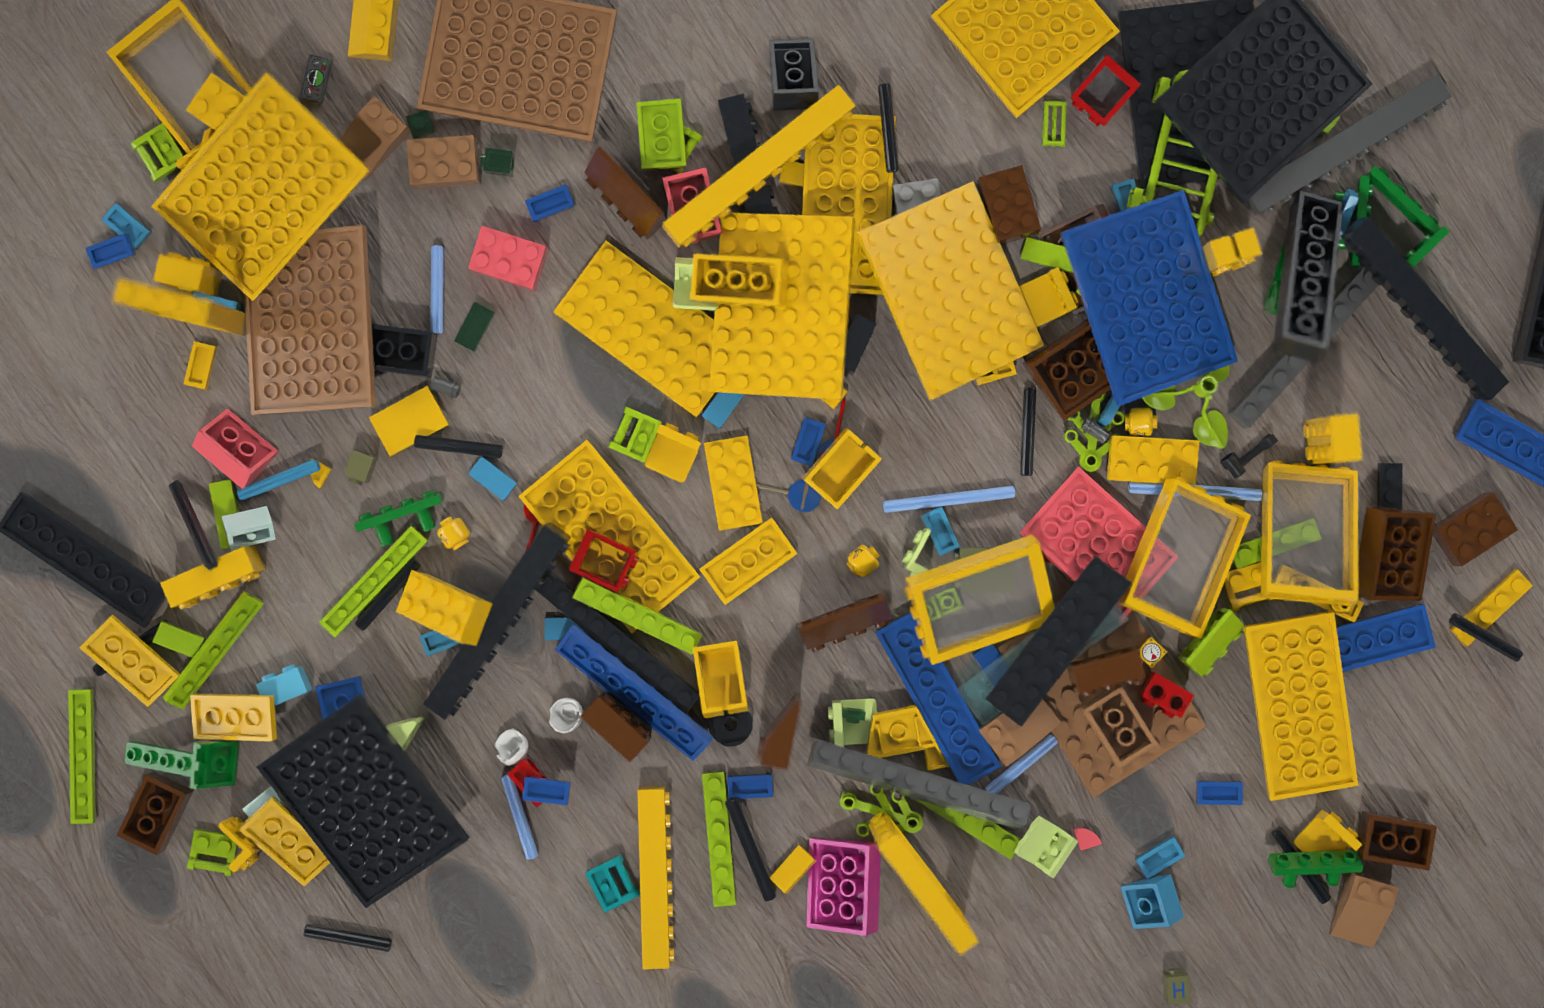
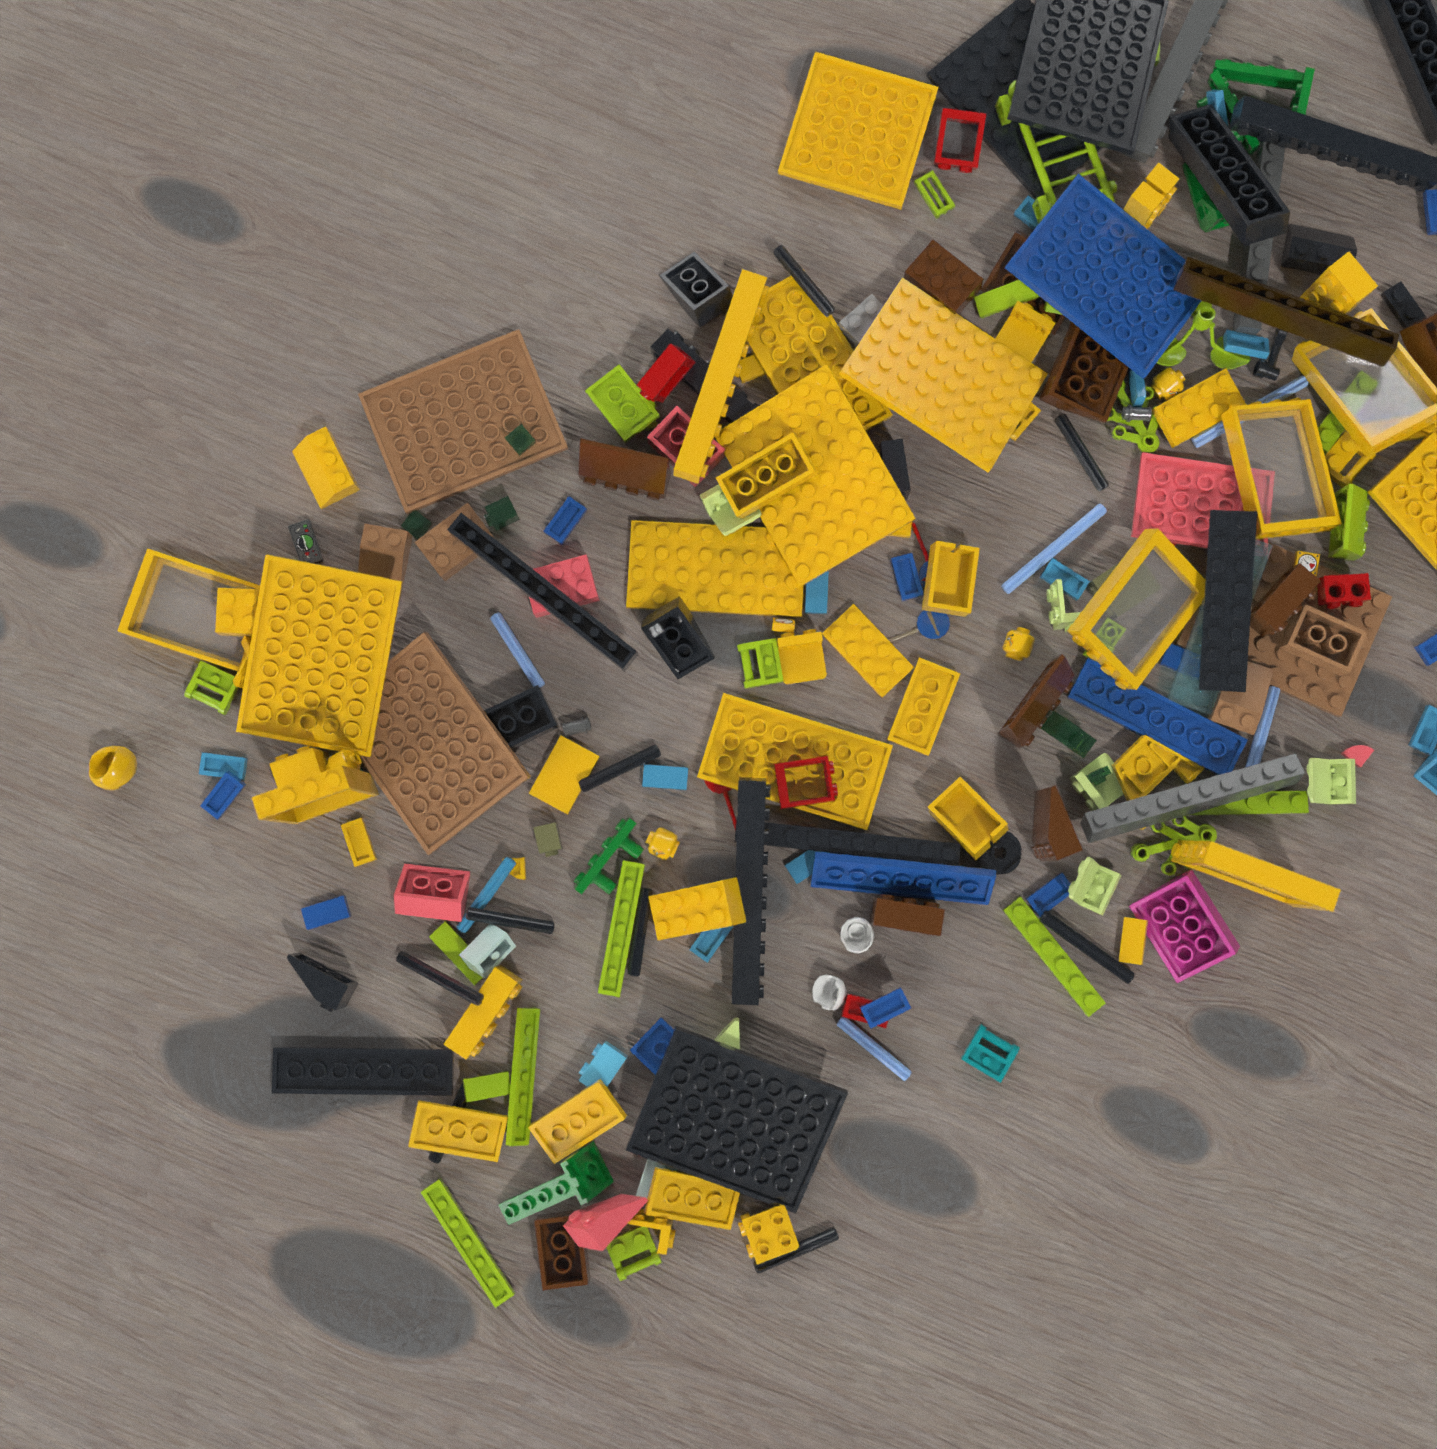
camera: 30 degrees left, 5 degrees down
clear green tile [454,302,495,352] -> none
lime plate [572,576,703,655] -> none
yellow brick [637,786,675,969] -> none
none -> yellow piece [88,745,137,791]
none -> black slope [286,952,359,1012]
none -> blue tile [301,895,352,930]
none -> yellow head [326,749,361,770]
none -> black brick [447,513,638,672]
none -> black axle [466,907,555,934]
none -> clear green plate [505,424,536,456]
none -> coral slope [564,1194,648,1251]
none -> red window [637,343,696,403]
none -> black slope [641,596,715,679]
none -> yellow bracket [738,1205,799,1264]
none -> yellow tile [772,617,795,633]
none -> clear green brick [1040,710,1097,758]
none -> yellowish green bracket [1068,857,1122,916]
none -> dark brown brick [1173,256,1400,367]
none -> dark azure tile [1223,330,1270,359]
none -> black slope [1280,224,1357,275]

